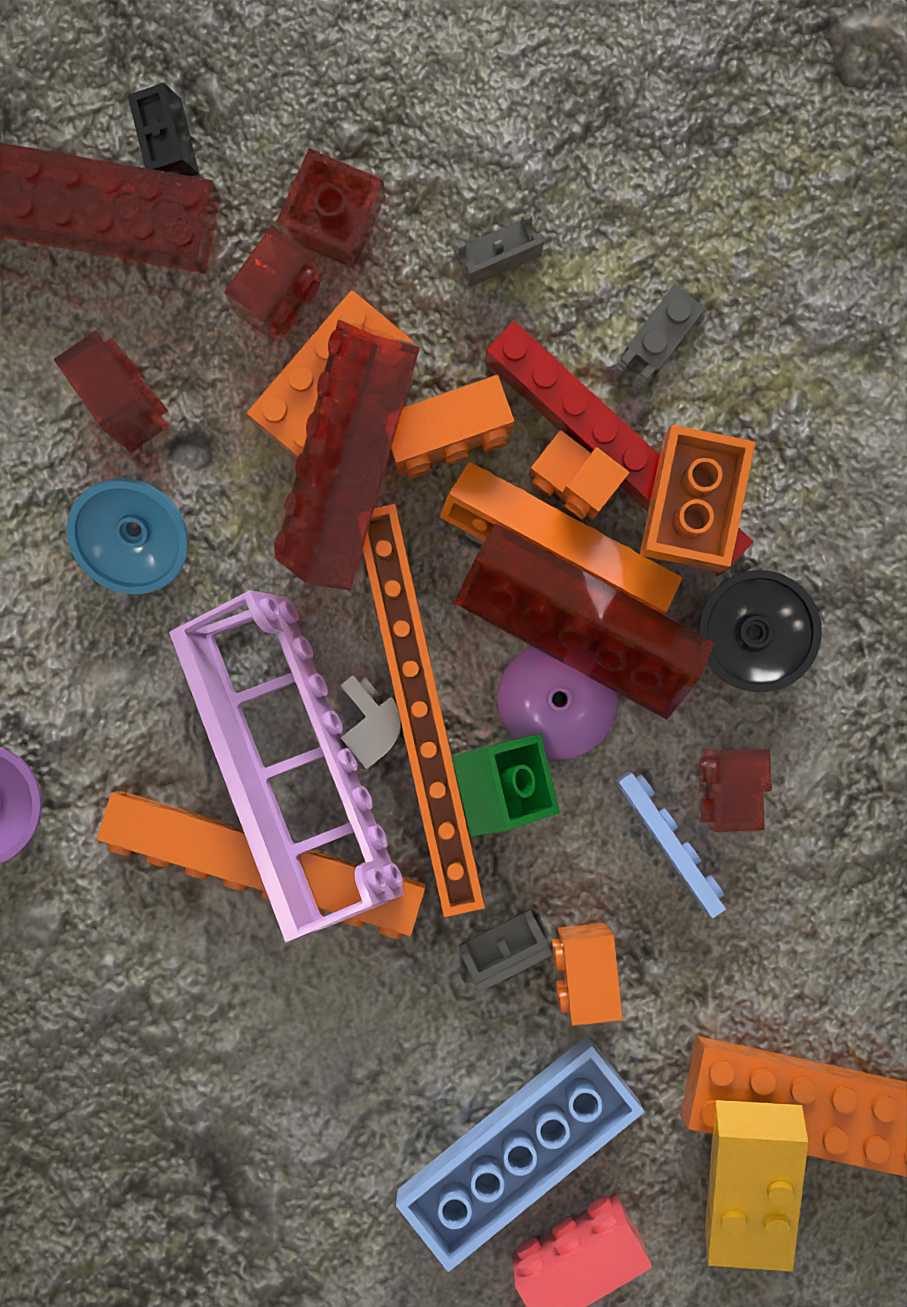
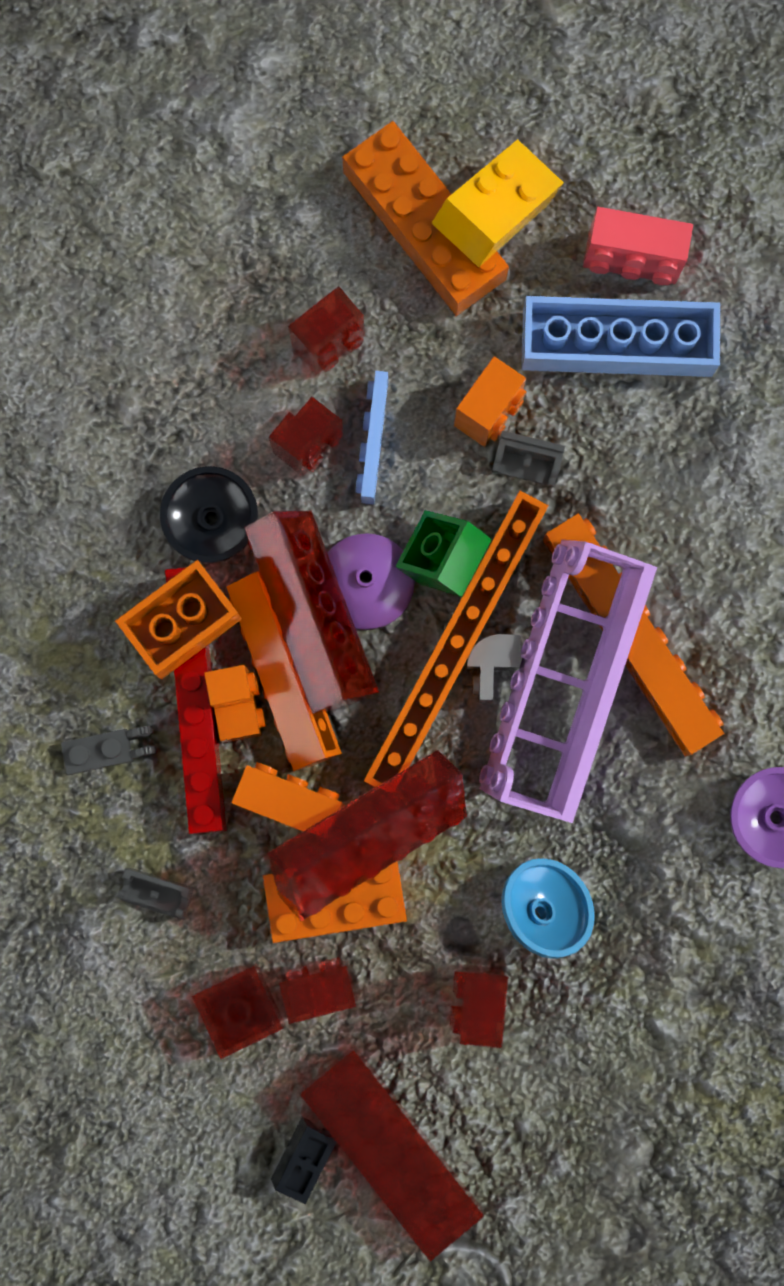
camera: 140 degrees left, 5 degrees down
none -> clear red brick [288,286,365,375]

